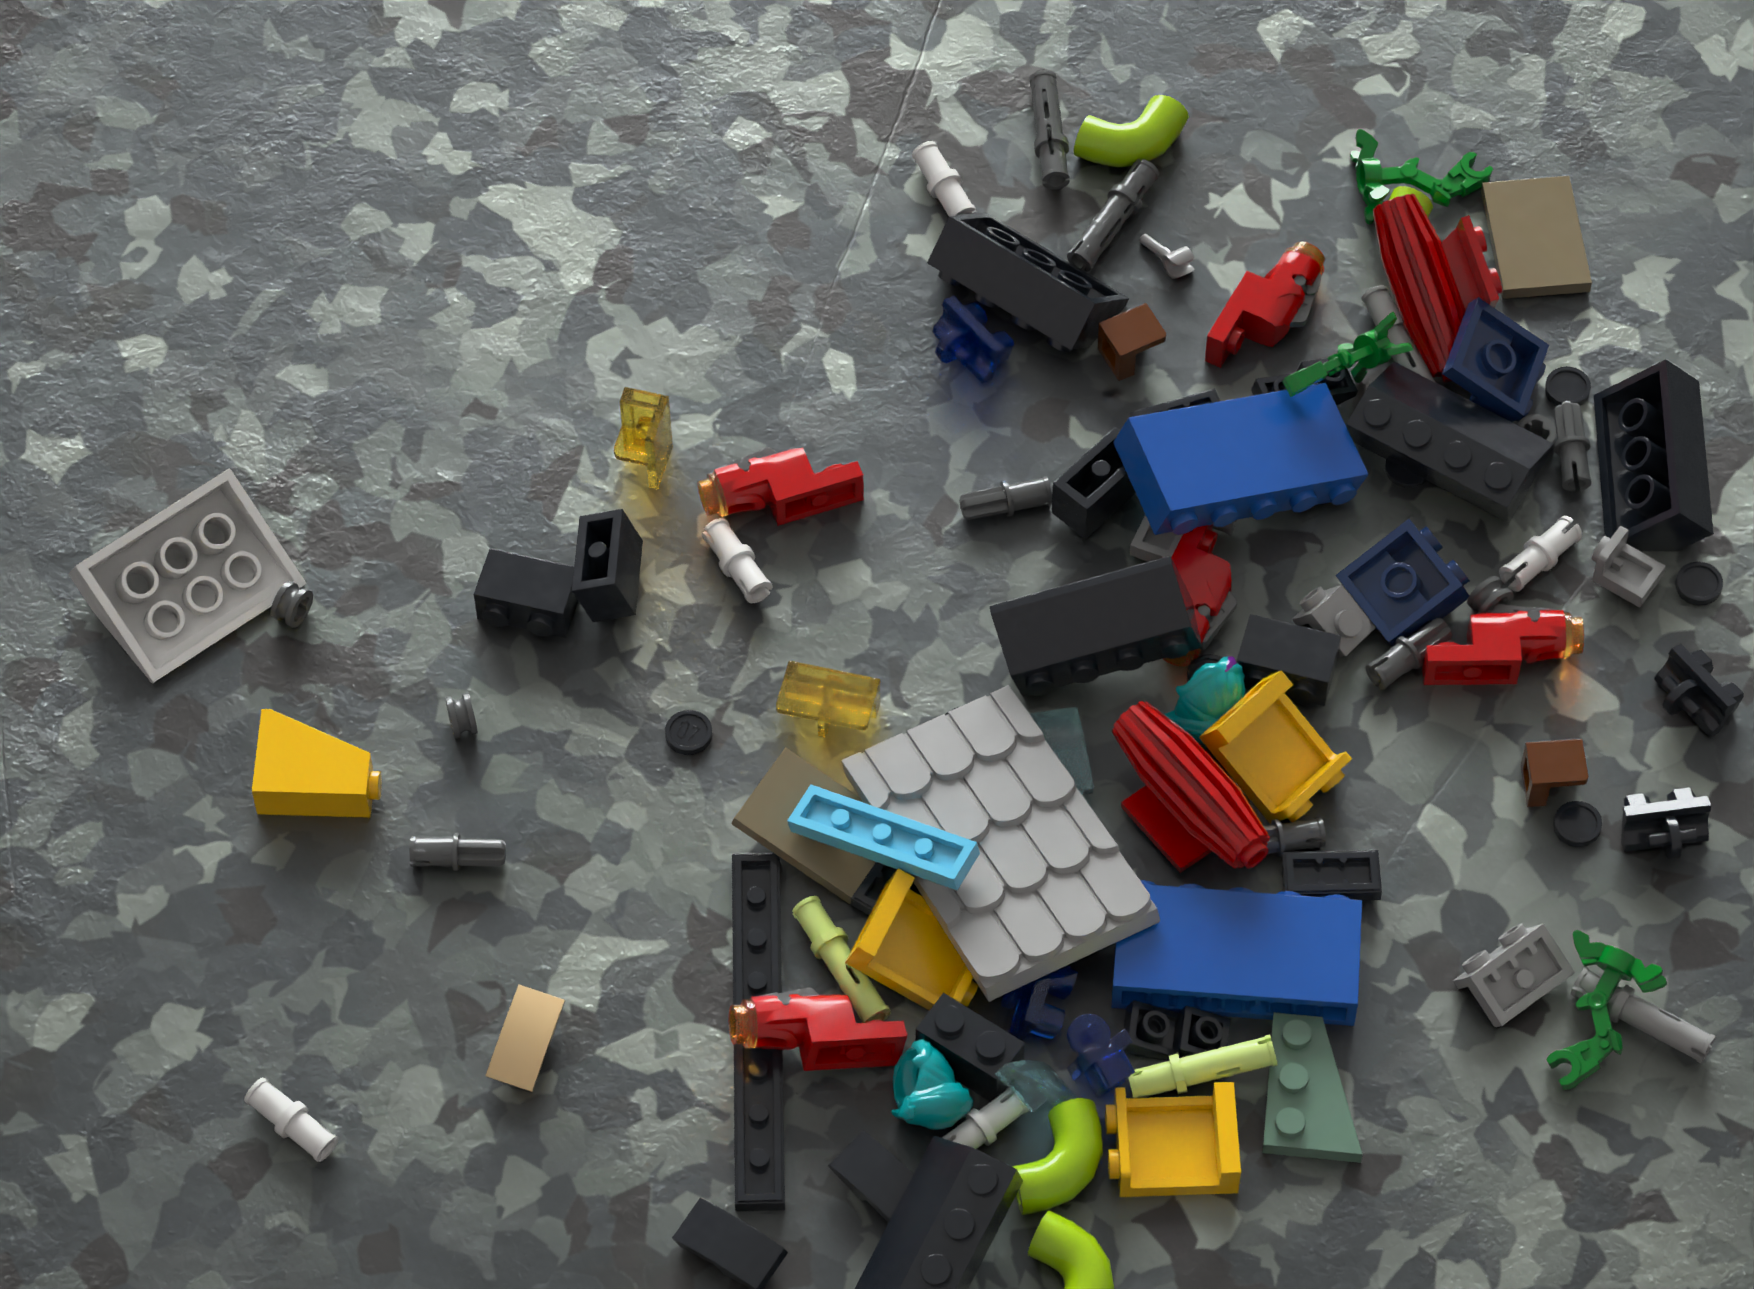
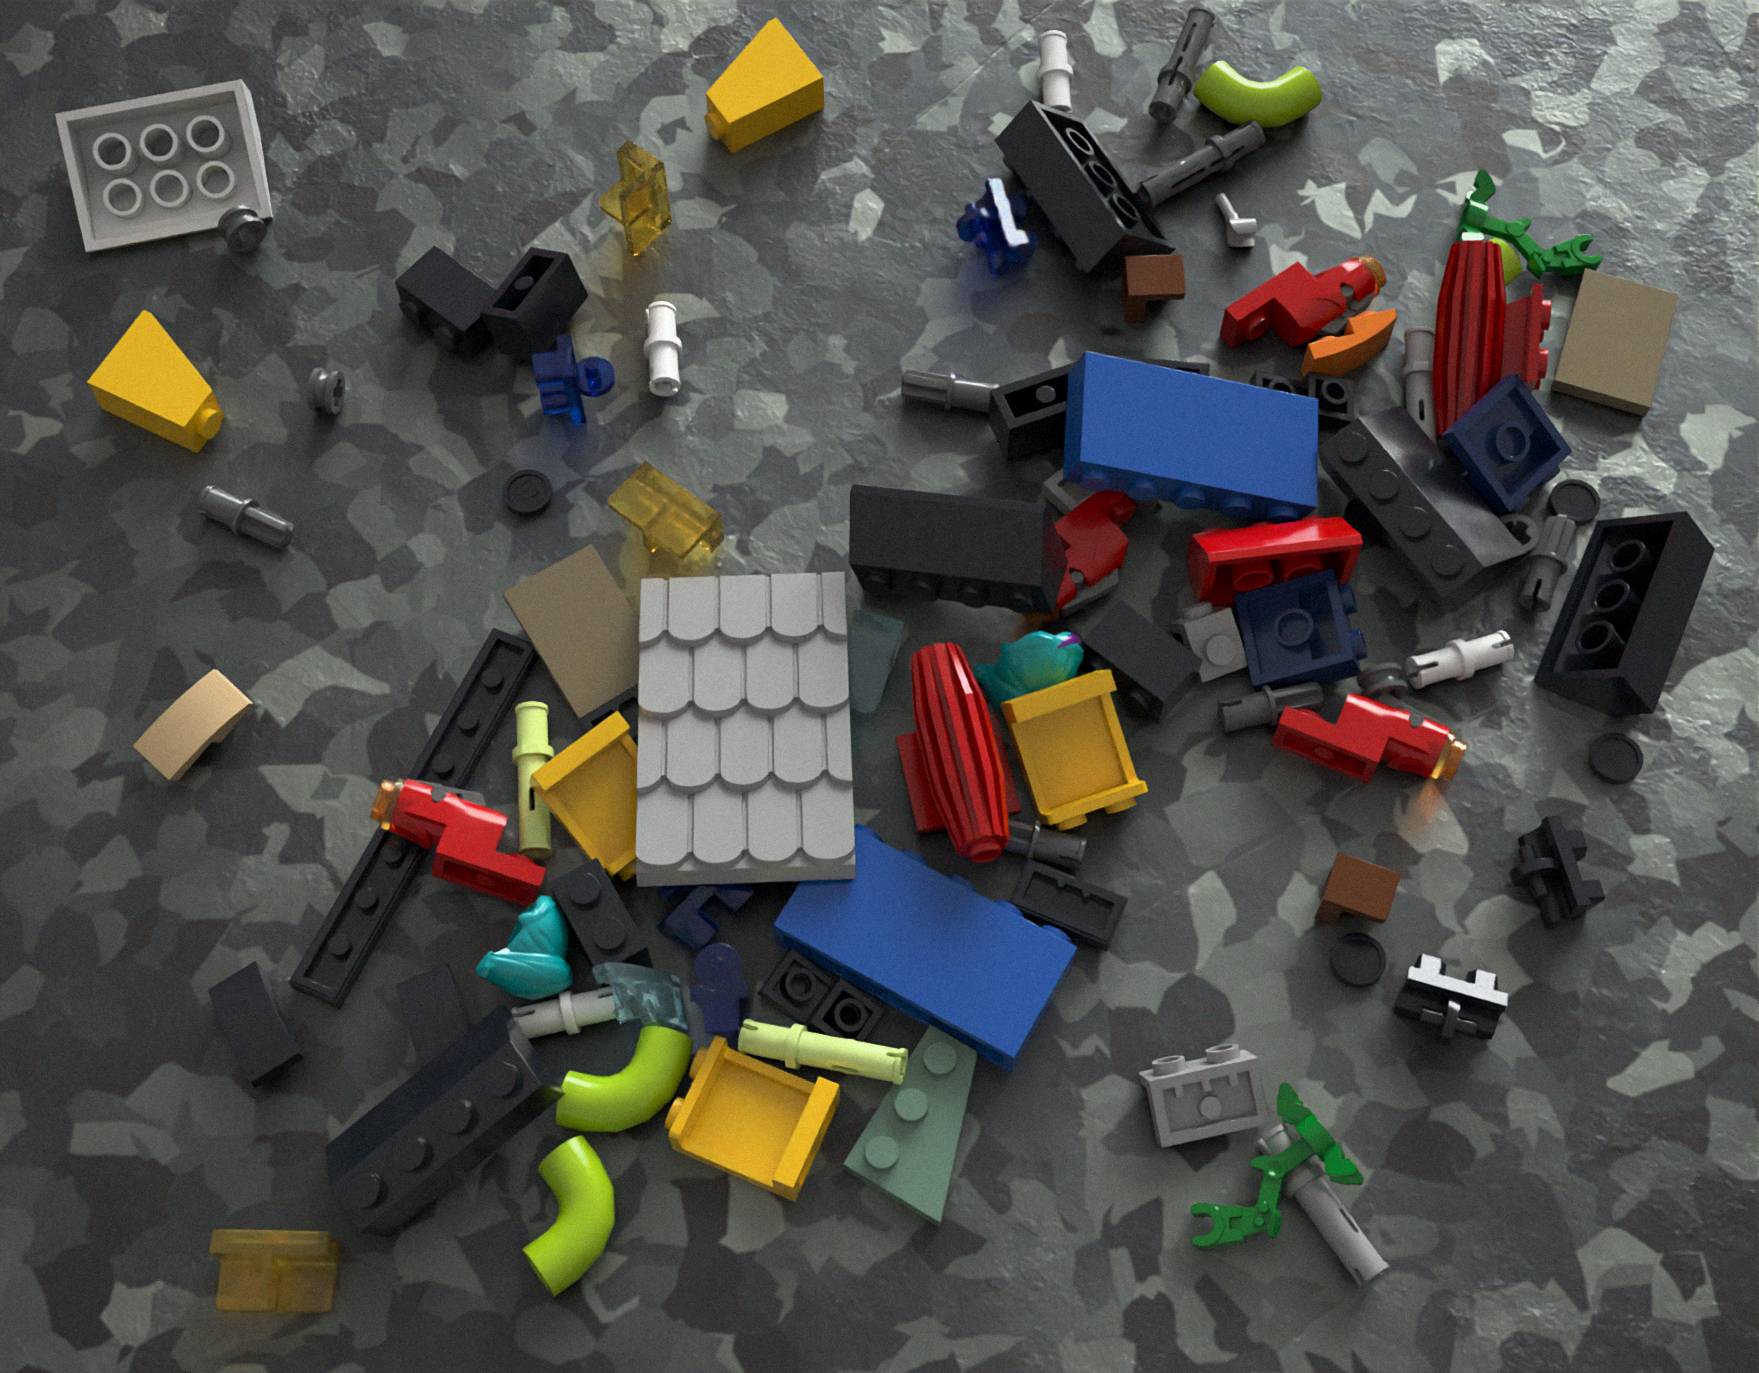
camera: 25 degrees right, 5 degrees up
red plate [697,447,864,526] -> none
medium azure plate [787,784,980,890] -> none
green piece [1282,311,1414,397] -> none
light grey bracket [1591,526,1666,608] -> none
none -> clear blue hips [532,334,615,425]
none -> yellow slope [704,18,825,153]
none -> red slope [1186,515,1363,607]
none -> orange slope [1301,309,1397,378]

